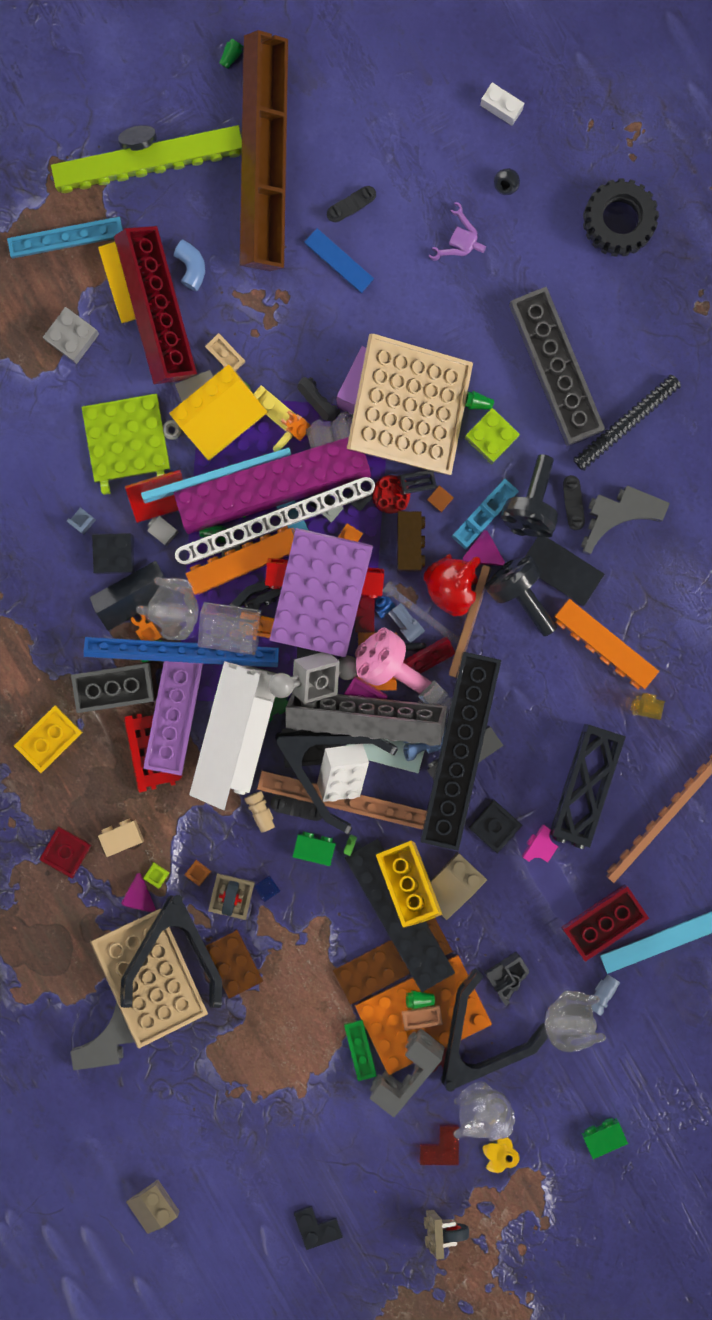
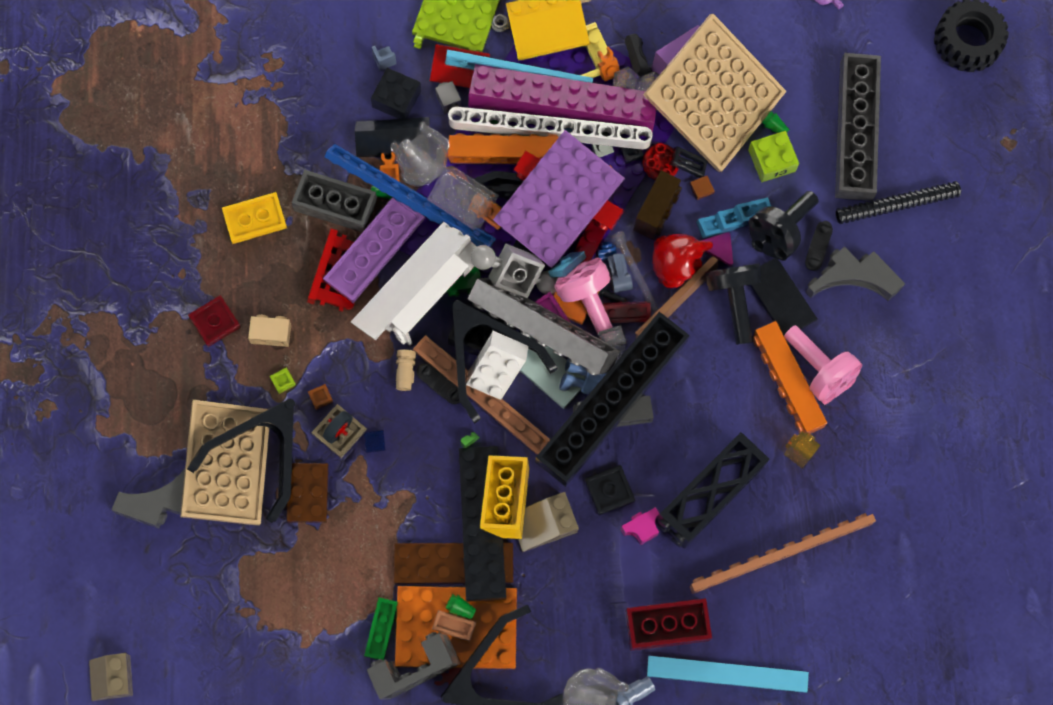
camera: 25 degrees right, 15 degrees down
magenta piece [122,873,156,913] -> none
green brick [293,831,336,866] -> none
black slope [484,952,529,1006] -> none
none -> medium azure plate [548,251,586,278]
none -> bright pink piece [784,325,862,405]

